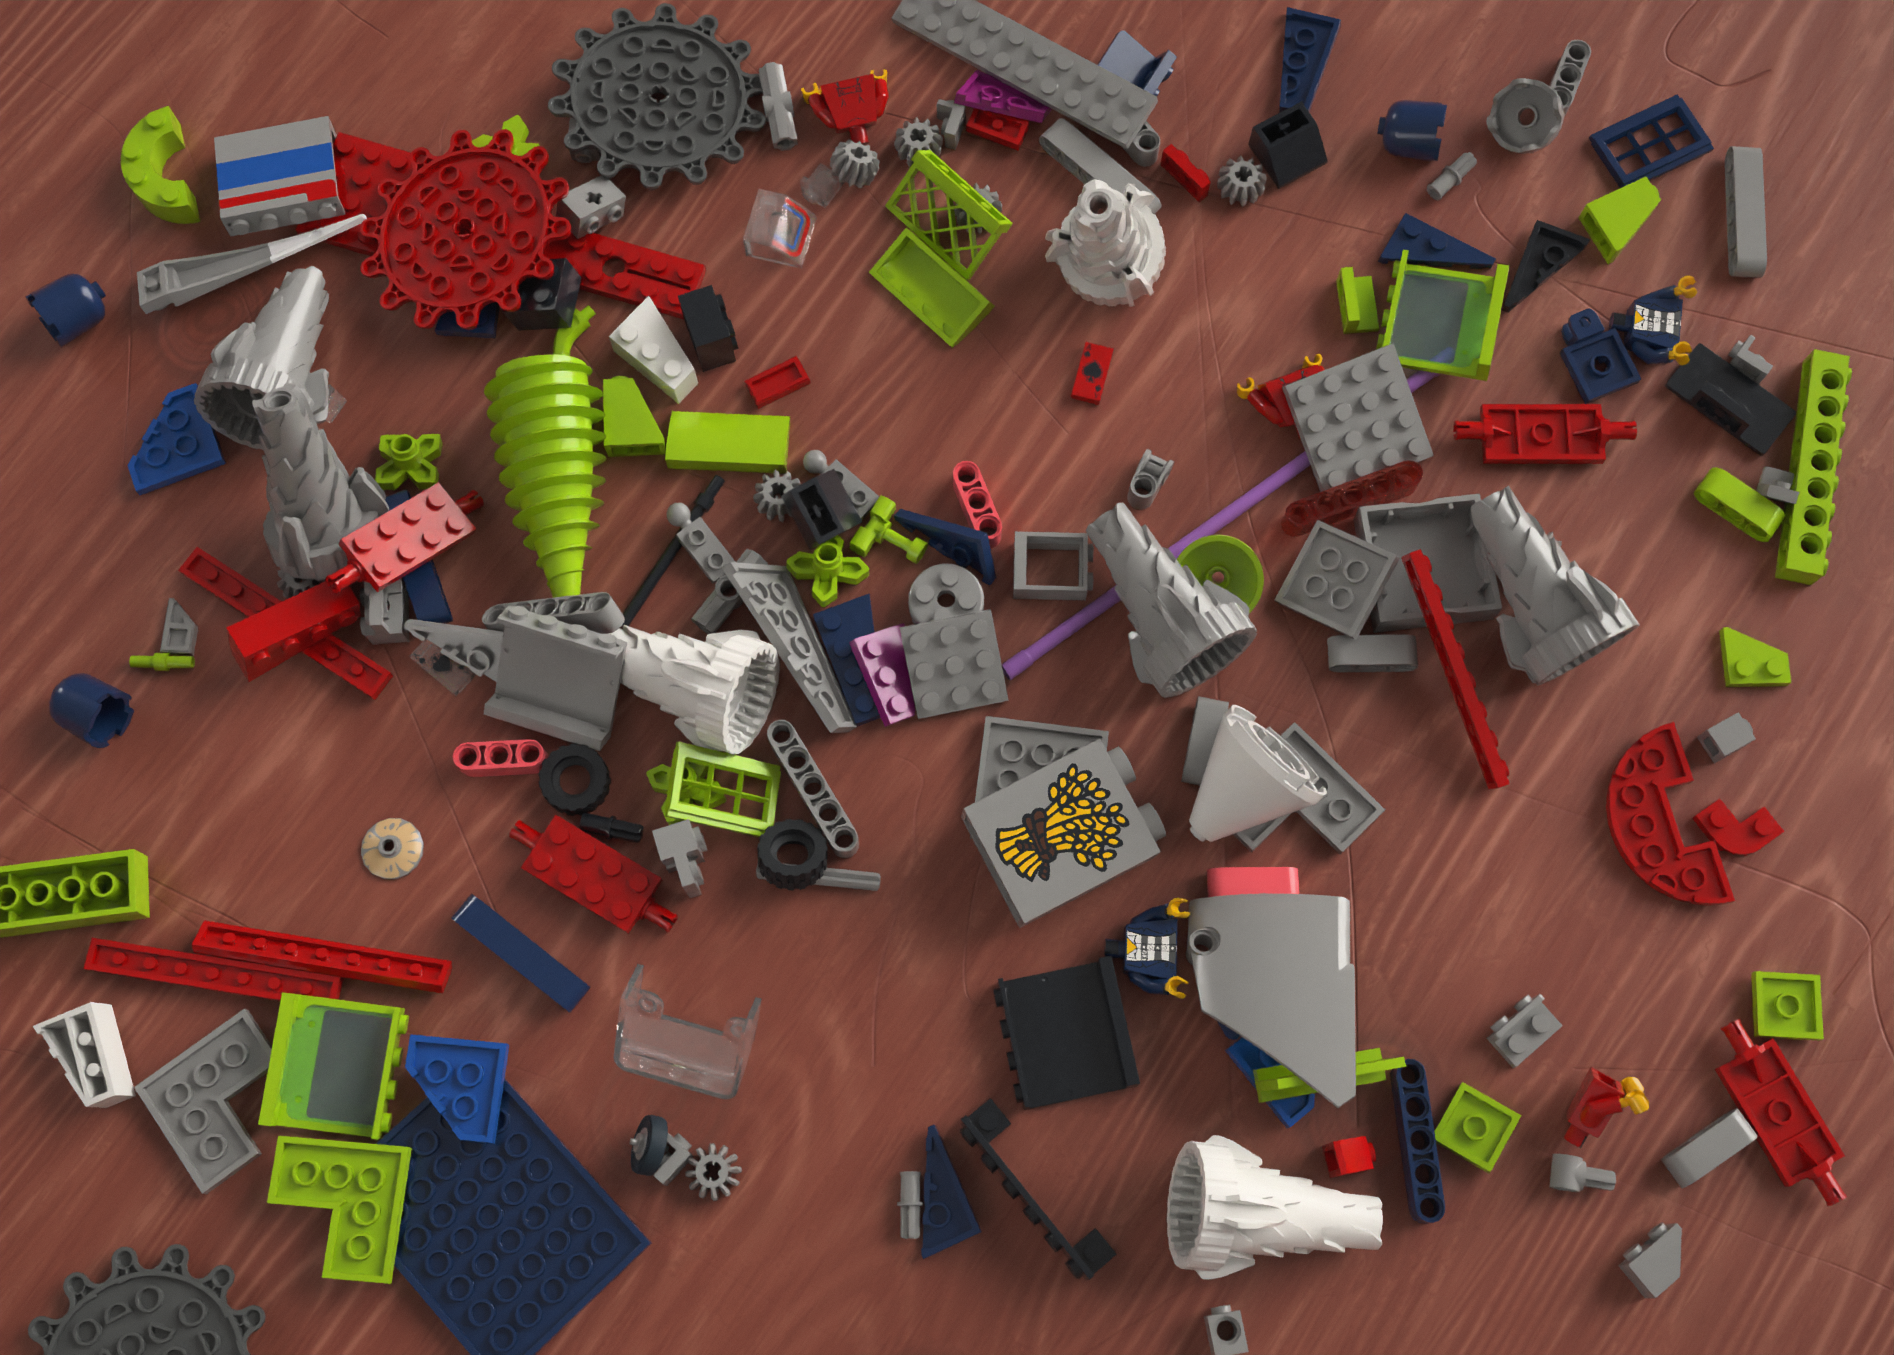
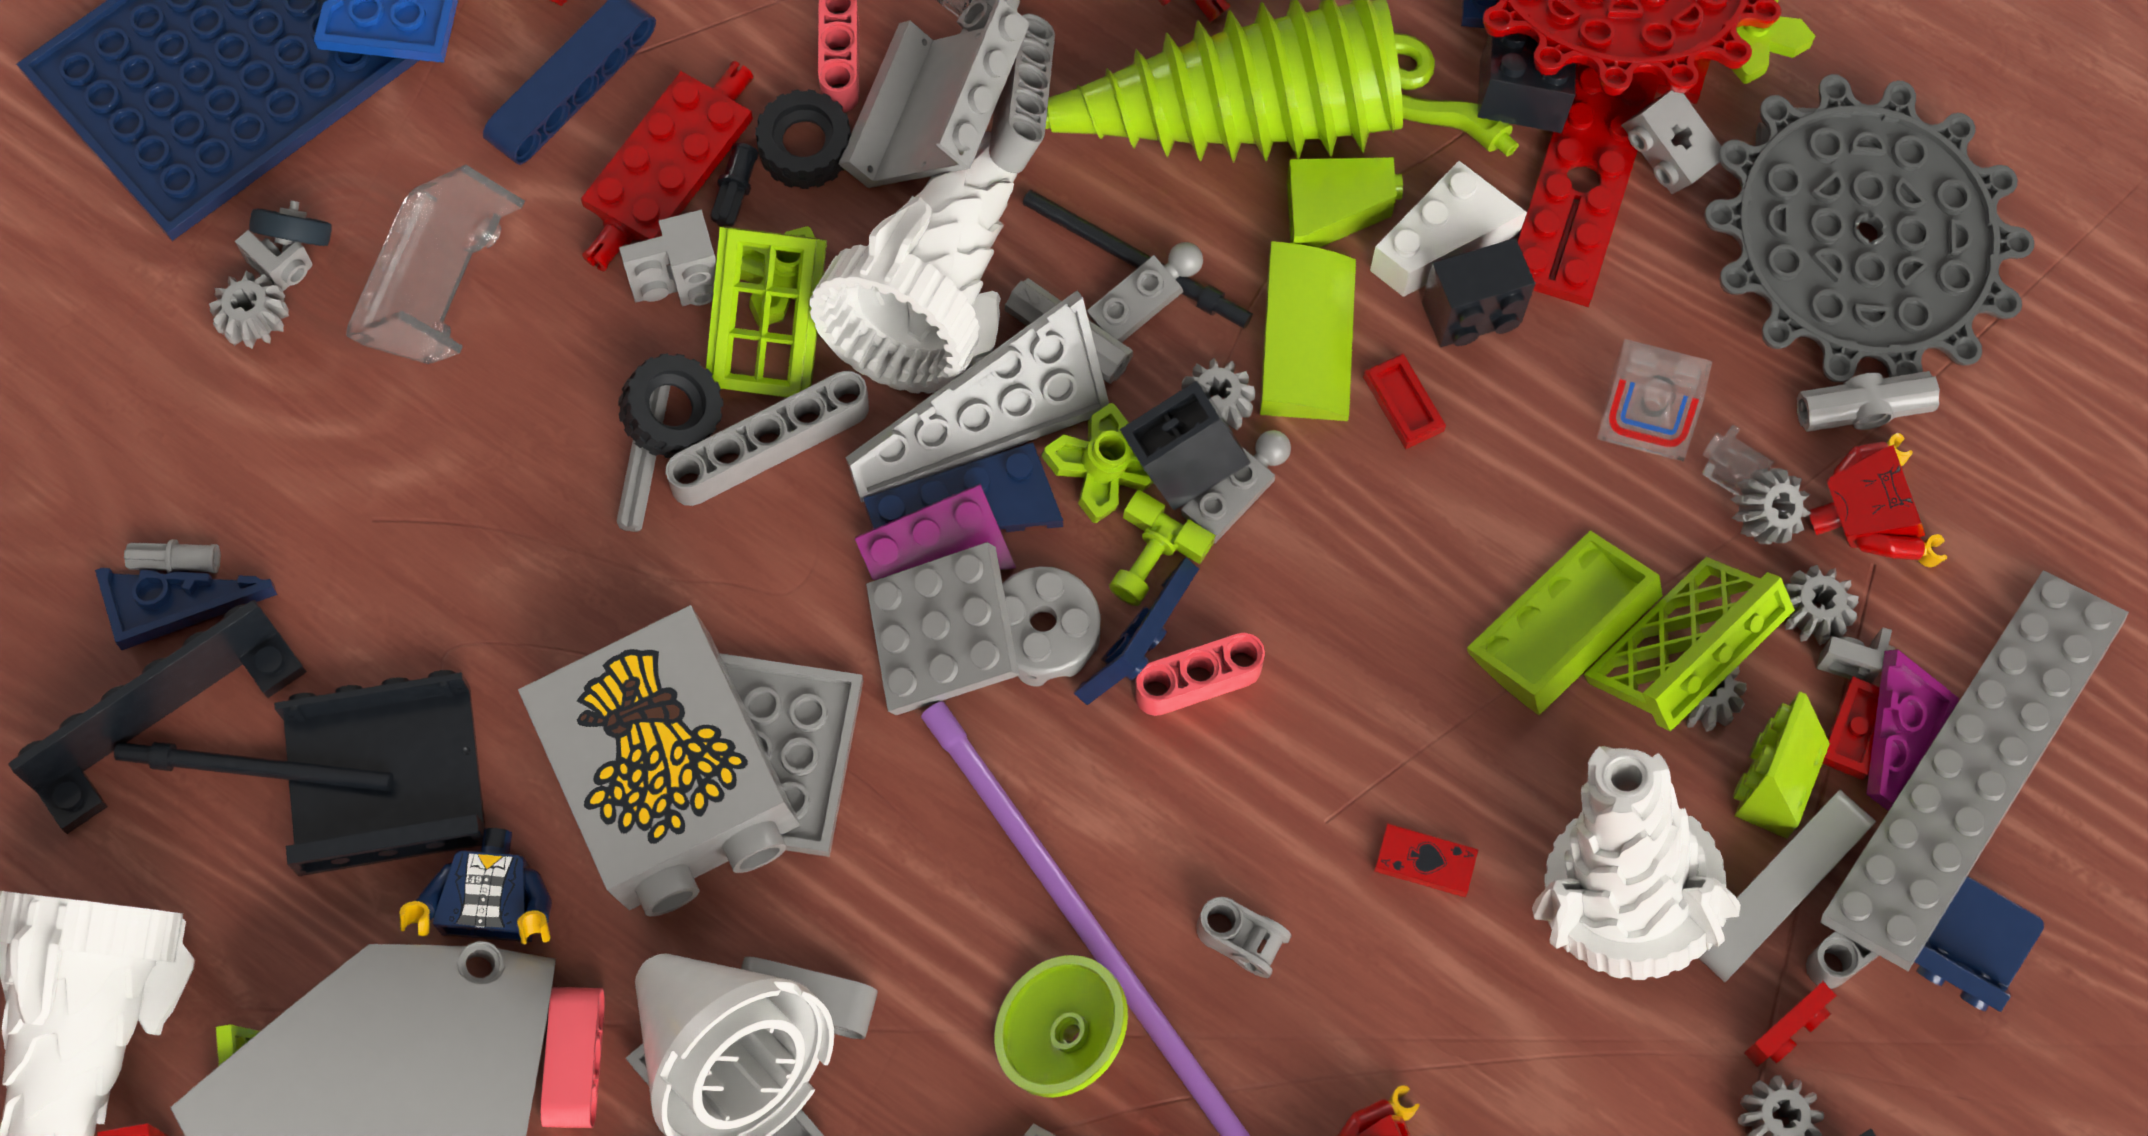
camera: 90 degrees right, 5 degrees down
light grey window [1013,531,1094,601] -> none
light grey cone [1086,503,1257,698] -> none
none -> black bar [114,741,394,791]
none -> lime slope [1733,691,1830,839]

